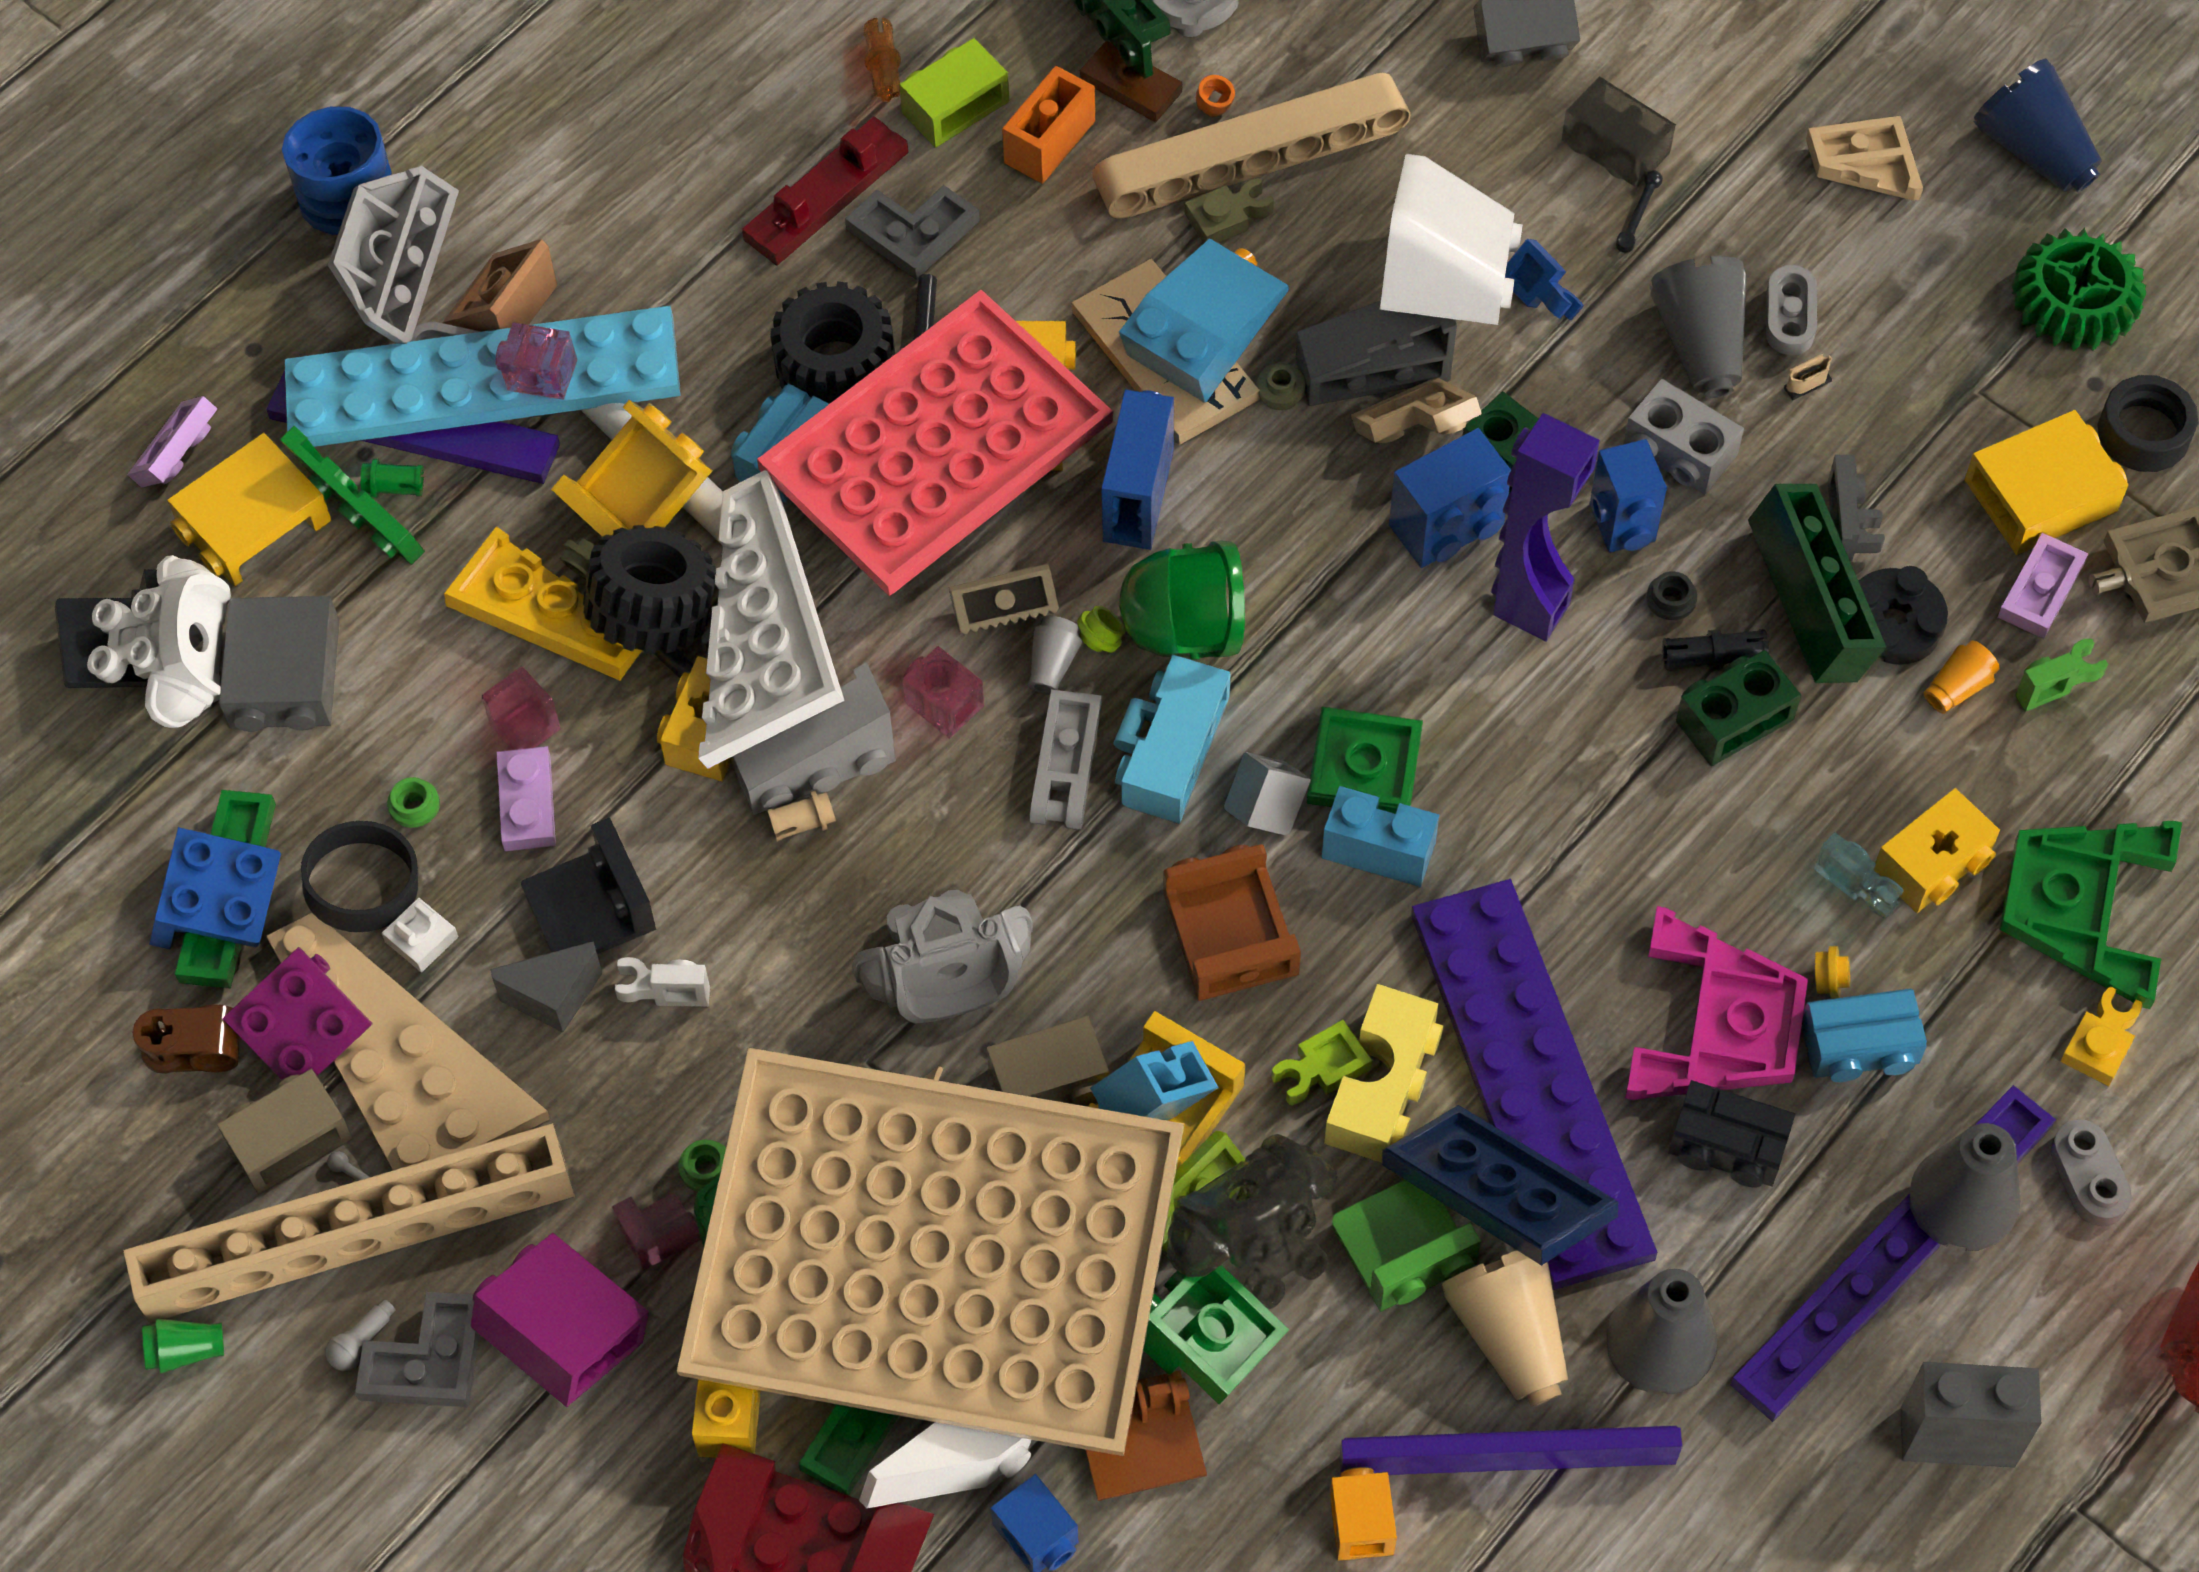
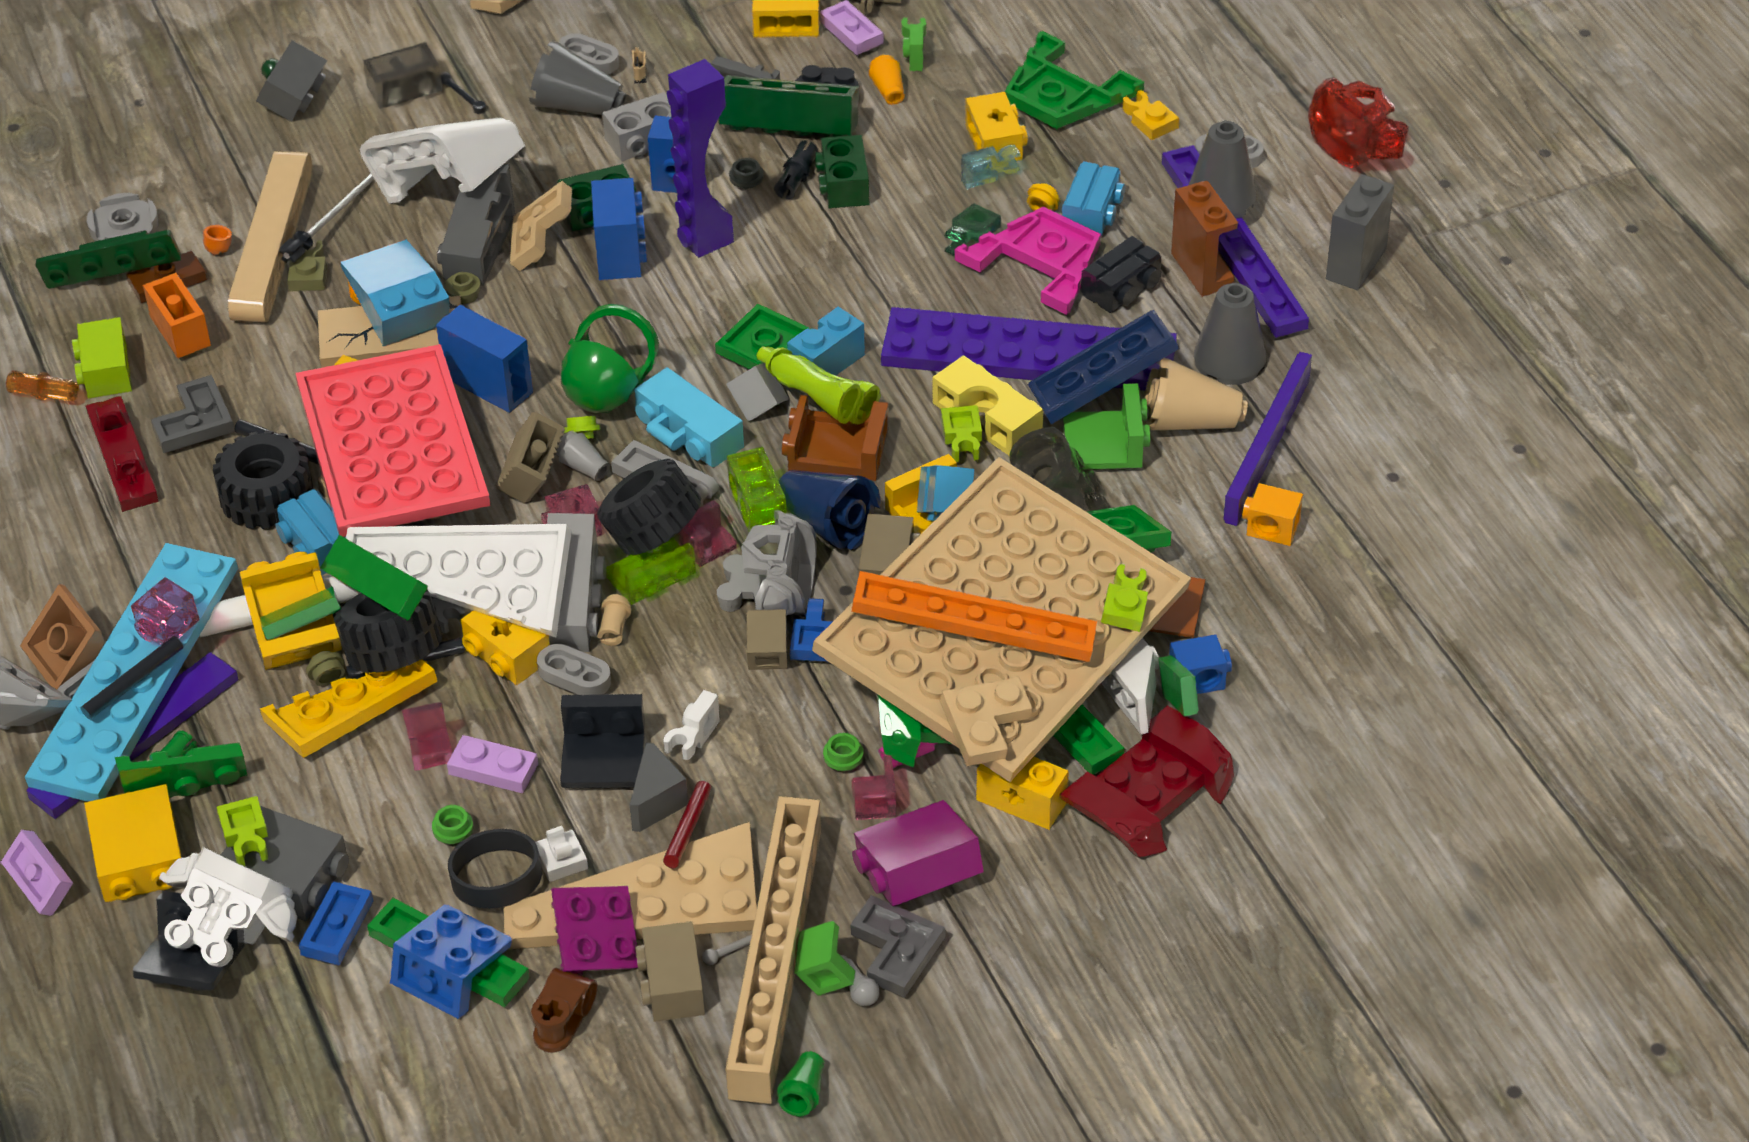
camera: 65 degrees left, 15 degrees down
none -> black bar [80,636,183,720]
none -> lime plate [216,796,268,866]
none -> green tile [260,586,341,640]
none -> piece [278,174,374,263]
none -> blue plate [299,881,373,966]
none -> green tile [320,535,428,620]
none -> light grey plate [537,644,611,695]
none -> black tyre [597,459,702,556]
none -> clear neon green bracket [606,537,696,605]
none -> dark red bar [663,781,712,868]
none -> clear pink panel [678,500,737,567]
none -> clear neon green brick [727,447,786,533]
none -> dark tan panel [746,609,788,670]
none -> lime piece [756,347,881,424]
none -> dark blue cone [776,470,881,550]
none -> blue plate [790,598,833,662]
none -> bright green panel [795,921,855,996]
none -> orange plate [851,571,1097,662]
none -> tan plate [940,676,1033,766]
none -> clear green plate [945,203,1001,256]
none -> lime plate [1101,563,1148,632]
none -> green tile [1159,655,1199,716]
none -> dark orange panel [1171,181,1238,297]

